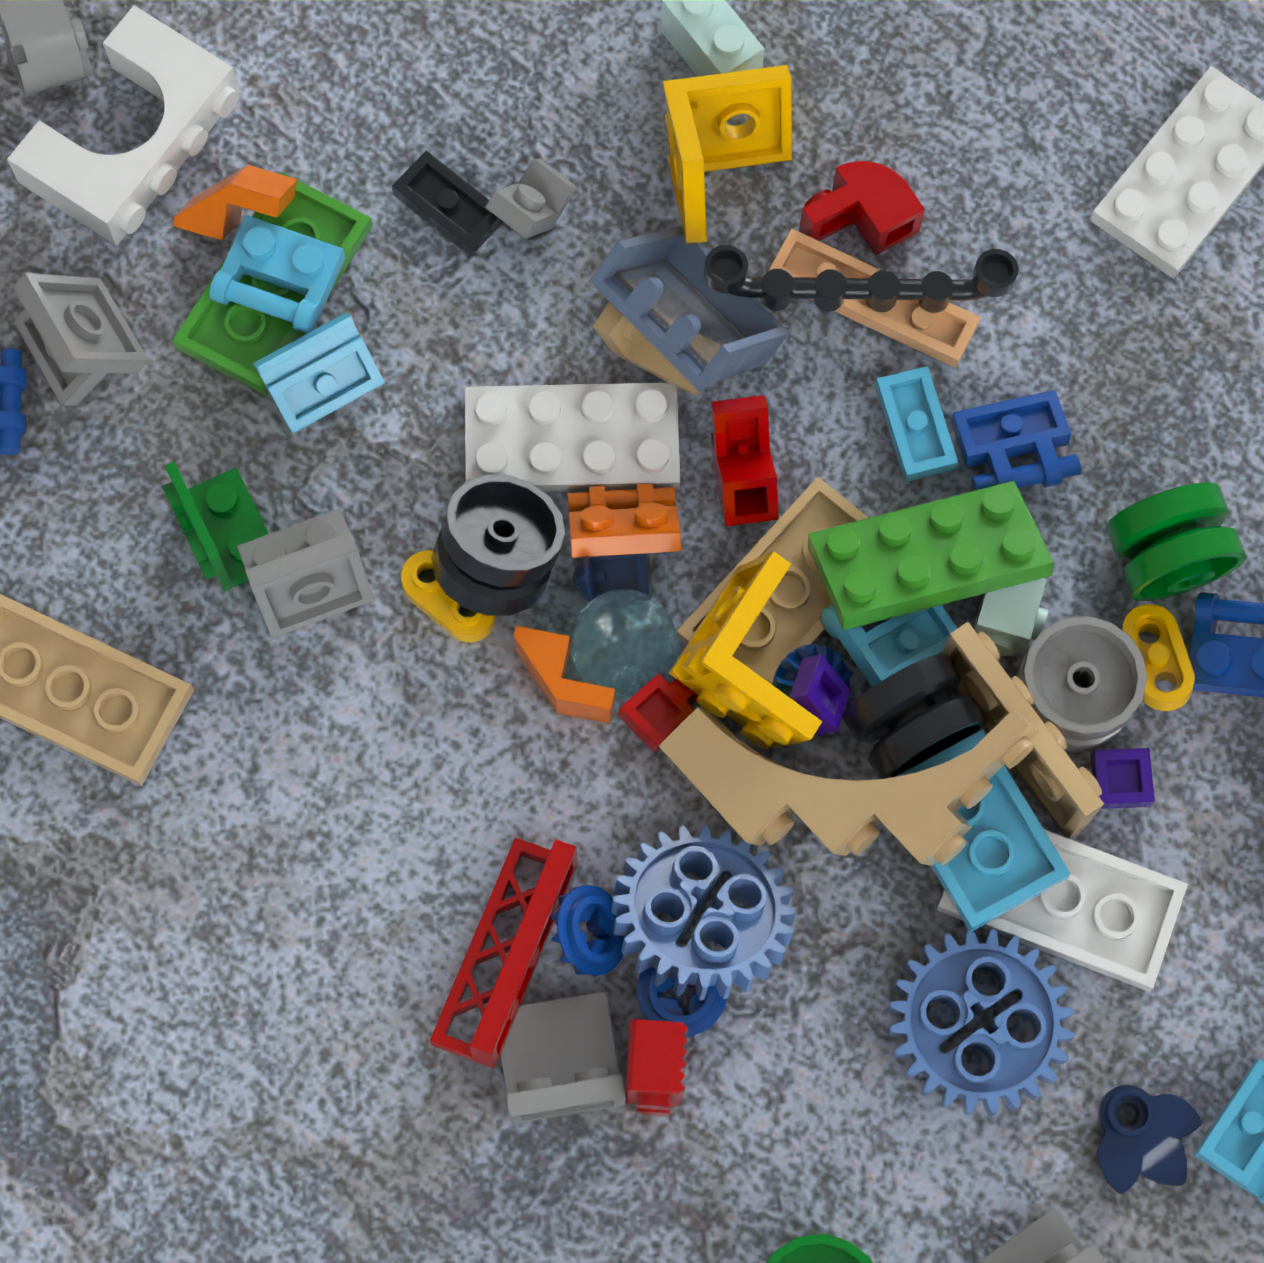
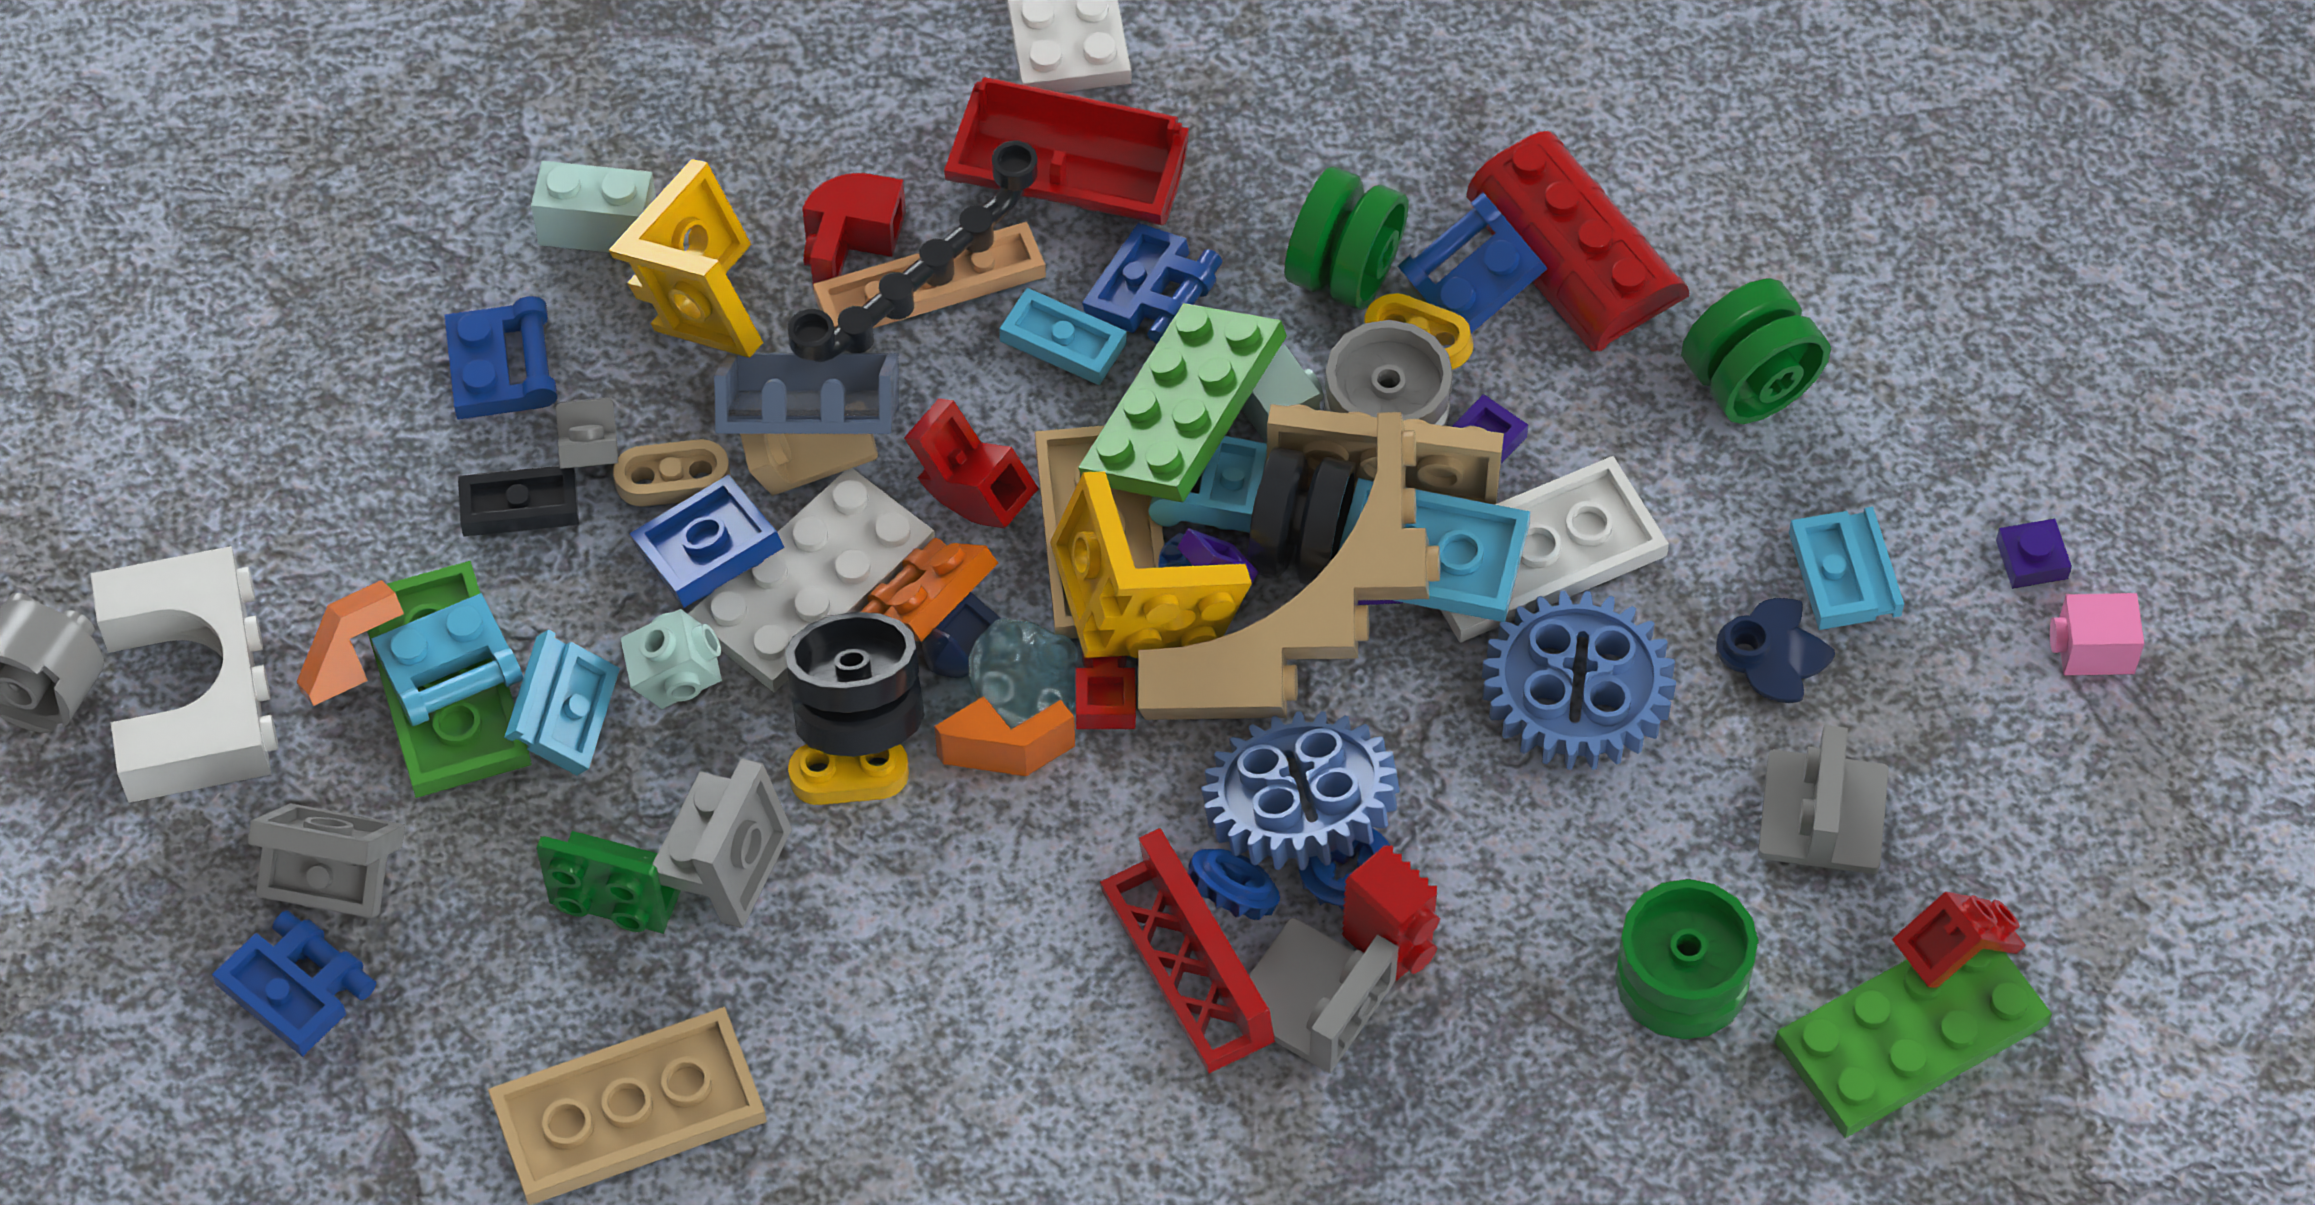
camera: 45 degrees left, 15 degrees down
none -> blue plate [444,296,558,420]
none -> tan plate [613,439,730,507]
none -> light aqua brick [621,609,722,709]
none -> blue plate [629,474,785,608]
none -> red container [944,77,1189,226]

